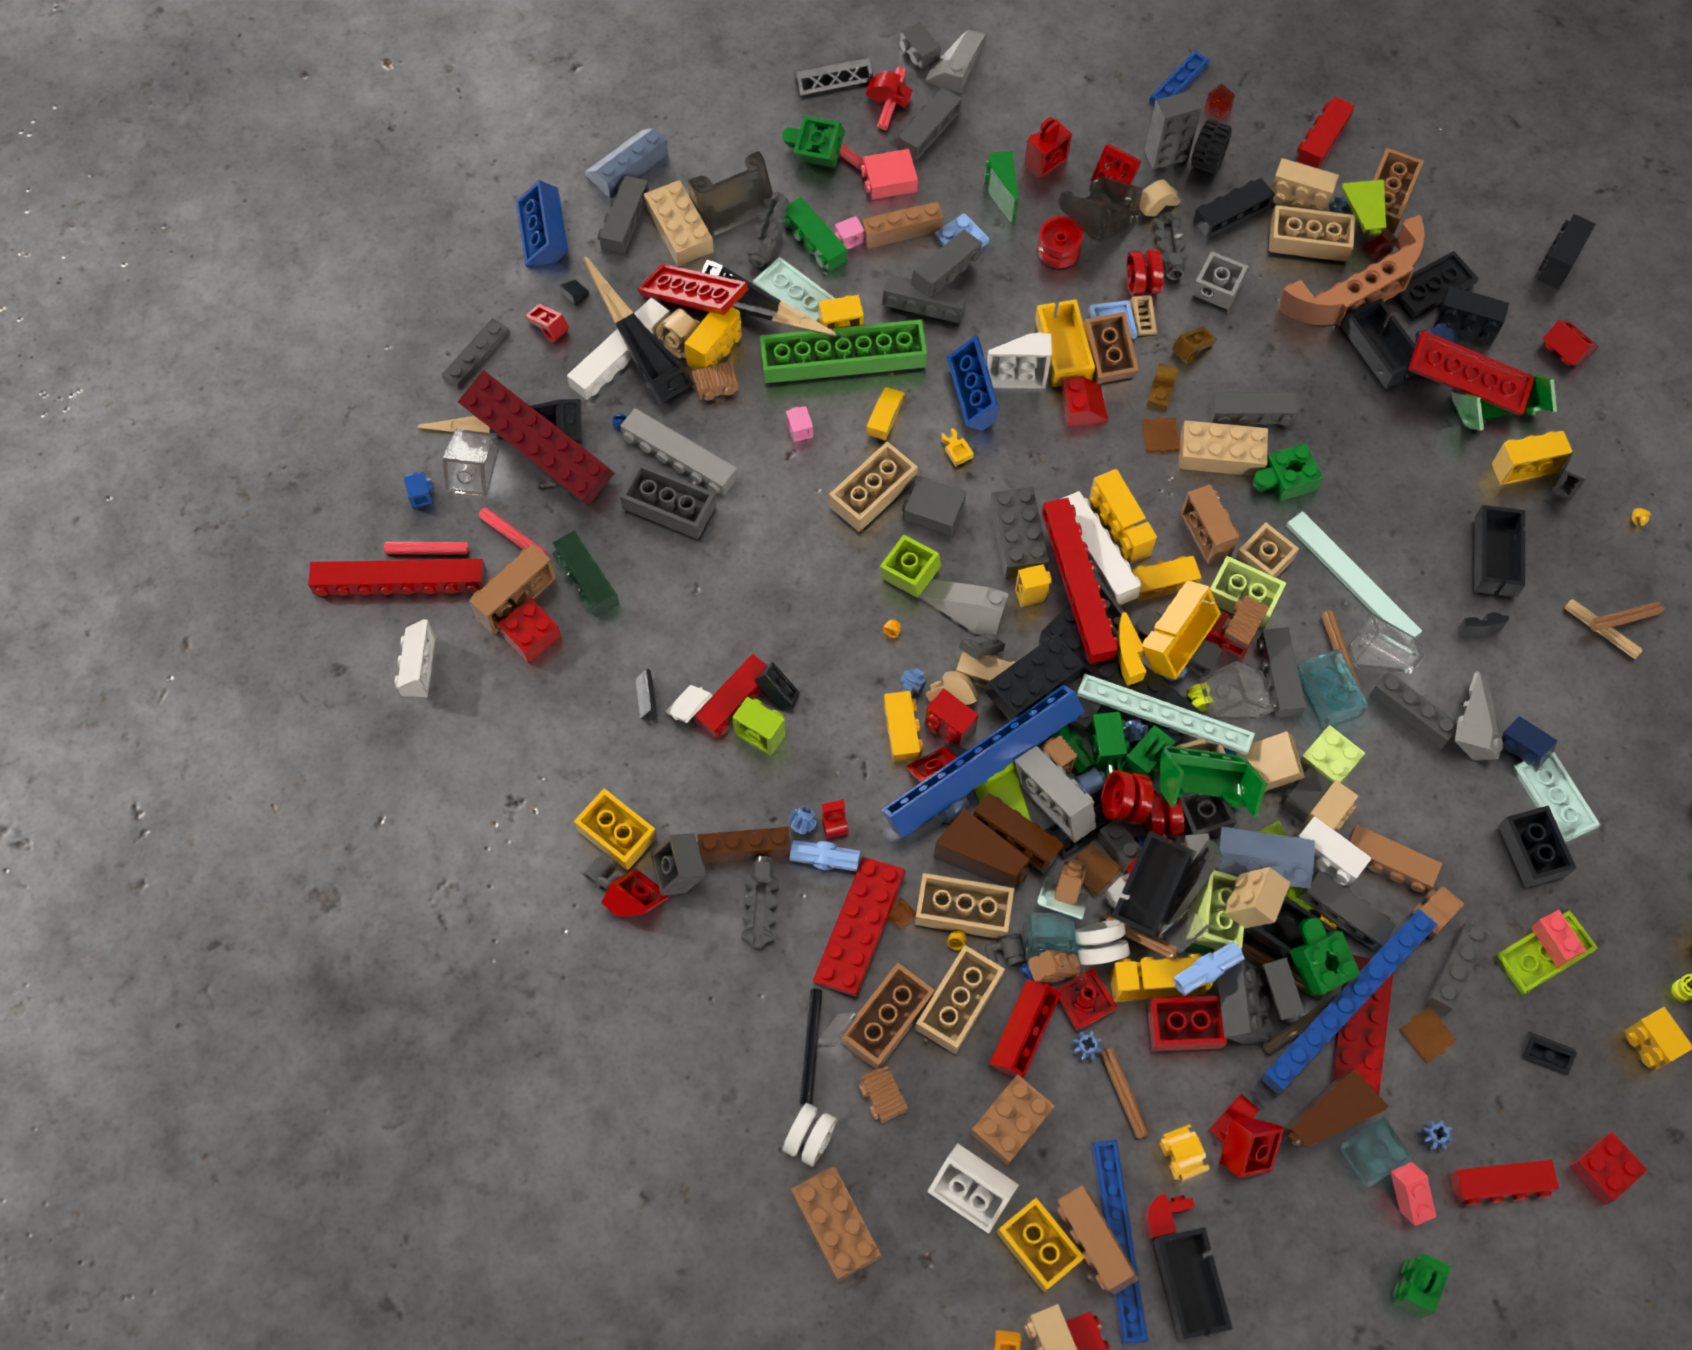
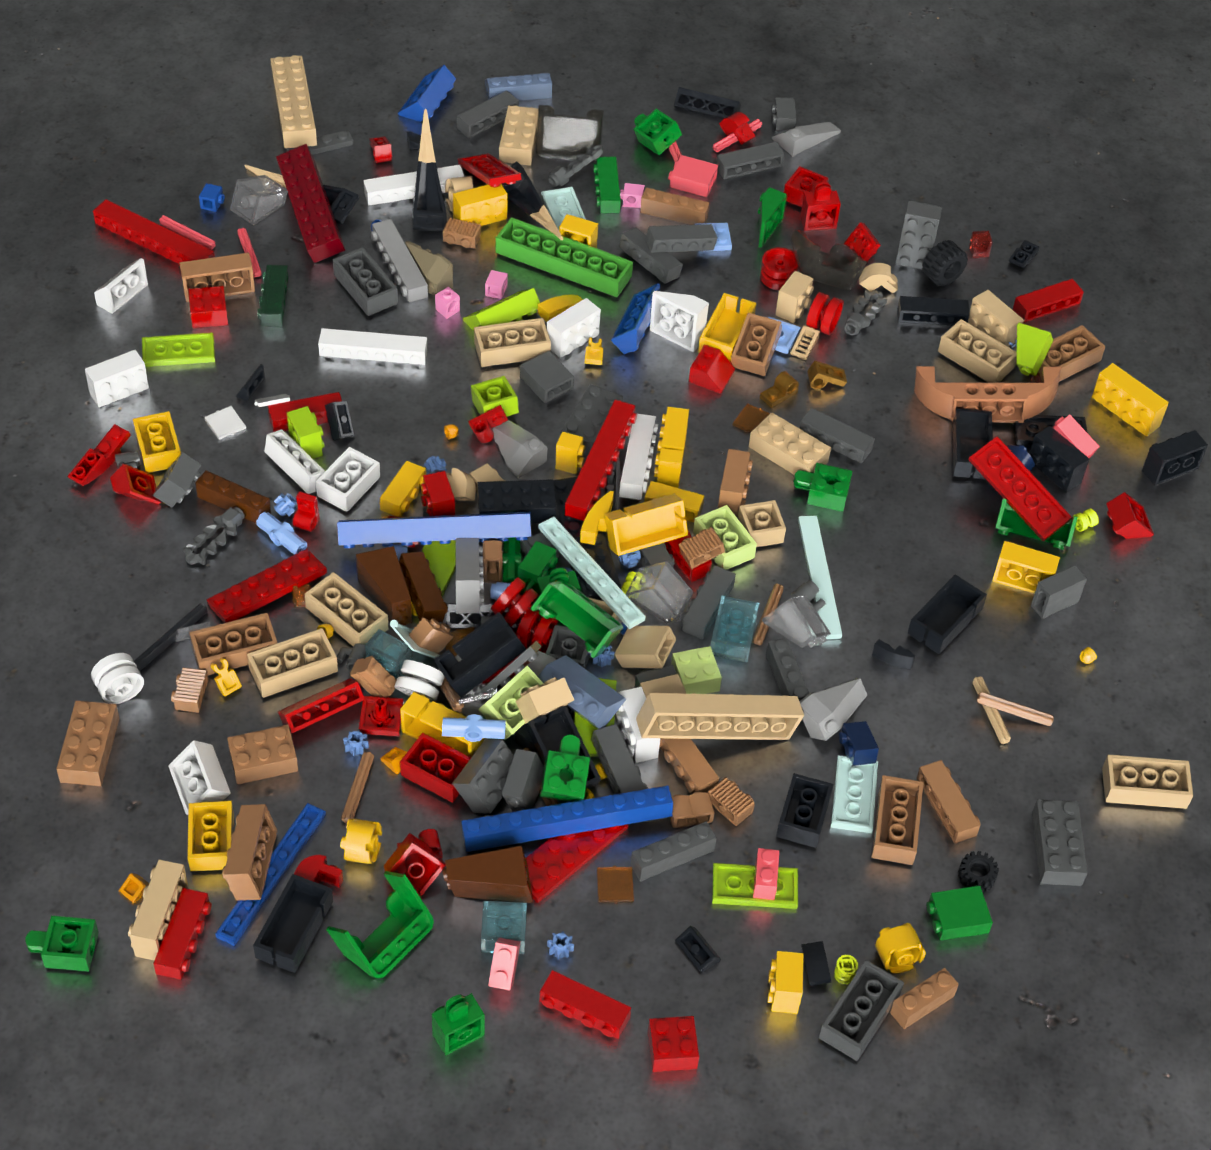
camera: 30 degrees right, 15 degrees down
dark grey plate [959,634,1005,658] -> none
blue tile [1149,50,1210,104] -> none
light grey brick [1192,251,1248,310] -> none
none -> red slope [67,424,131,486]
none -> white brick [85,349,149,408]
none -> lime tile [142,332,215,367]
none -> white piece [204,406,246,440]
none -> yellow plate [211,658,242,697]
none -> white brick [264,429,325,494]
none -> tan brick [270,55,317,149]
none -> white brick [316,447,380,512]
none -> white brick [318,328,428,365]
none -> green windscreen [326,871,434,978]
none -> light orange slope [380,747,407,774]
none -> dark tan wedge [405,241,453,296]
none -> bright pink brick [435,287,460,319]
none -> lime slope [463,288,540,331]
none -> red plate [468,405,508,443]
none -> white brick [547,298,601,358]
none -> tan brick [636,692,804,740]
none -> medium nougat brick [708,777,755,826]
none -> tan brick [775,271,814,324]
none -> red brick [784,166,829,207]
none -> dark grey piece [791,580,826,614]
none -> black slope [801,941,831,986]
none -> medium nougat brick [871,775,924,865]
none -> medium nougat brick [917,760,980,844]
none -> black slope [1009,240,1039,268]
none -> coral brick [1052,415,1100,459]
none -> neon yellow wheel [1073,508,1098,532]
none -> yellow brick [1092,363,1169,437]

